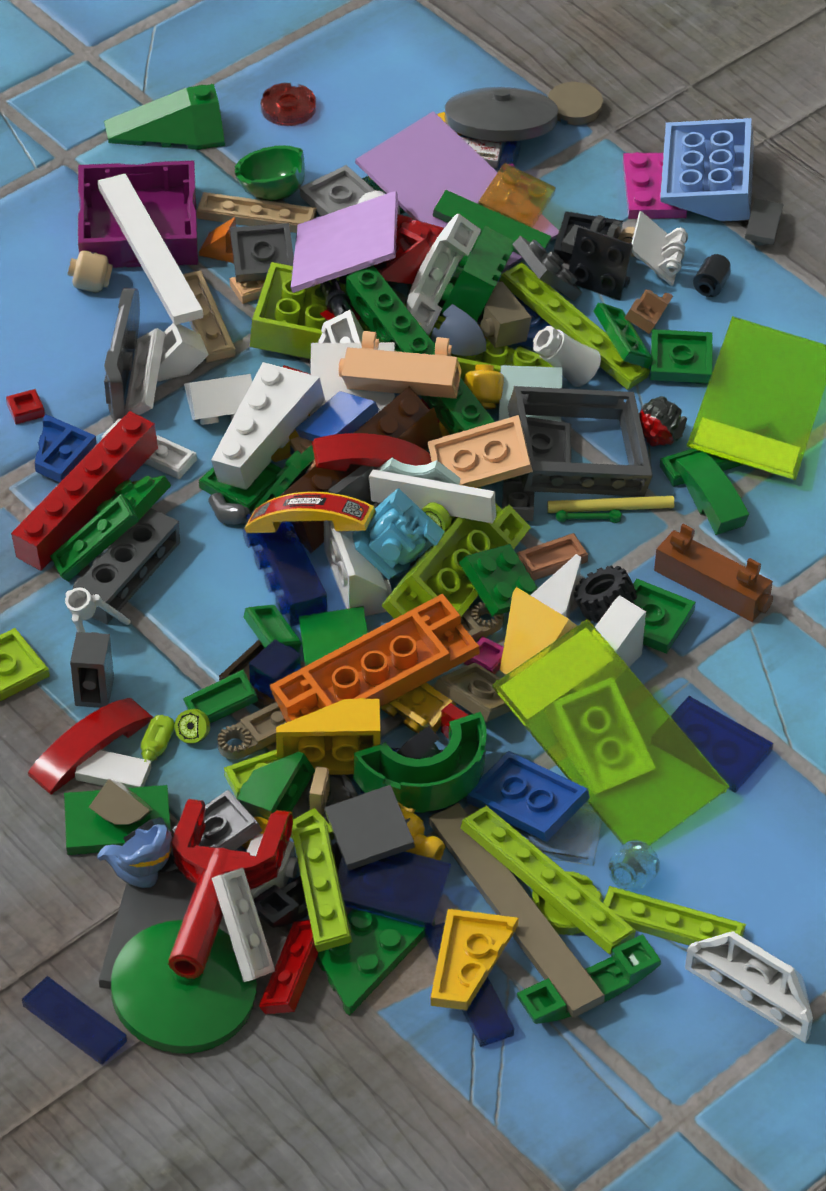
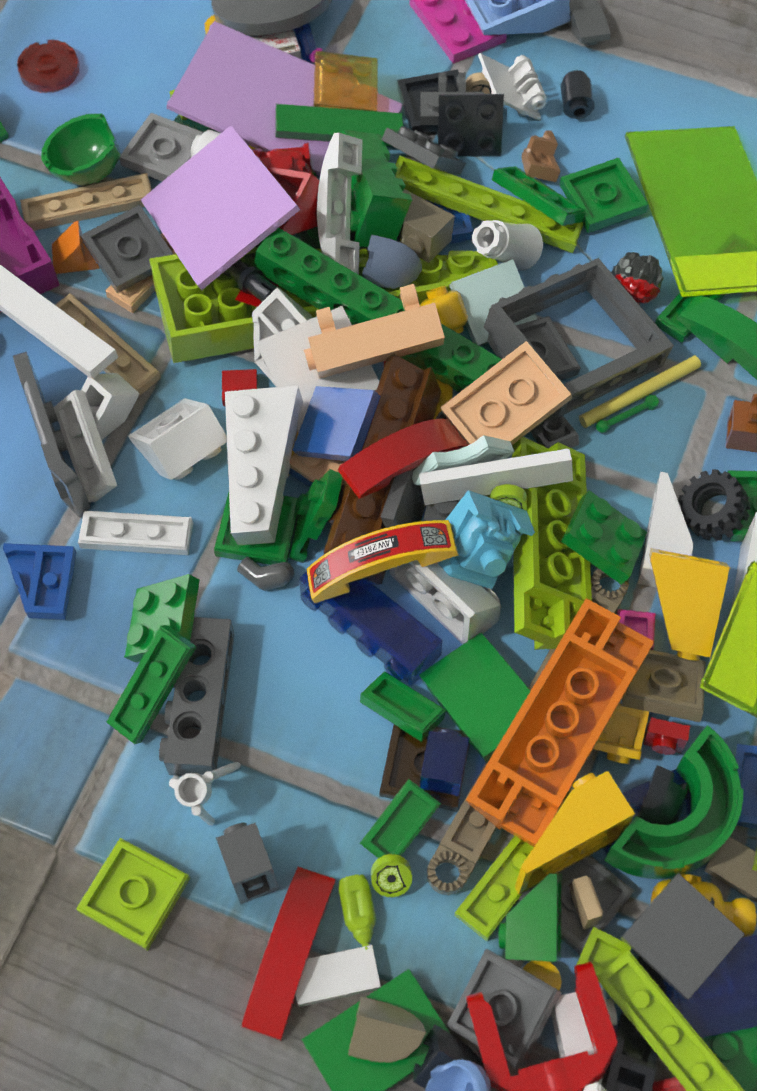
camera: 25 degrees left, 15 degrees up
red brick [11,411,158,571] -> none
nougat tile [517,533,588,580] -> none

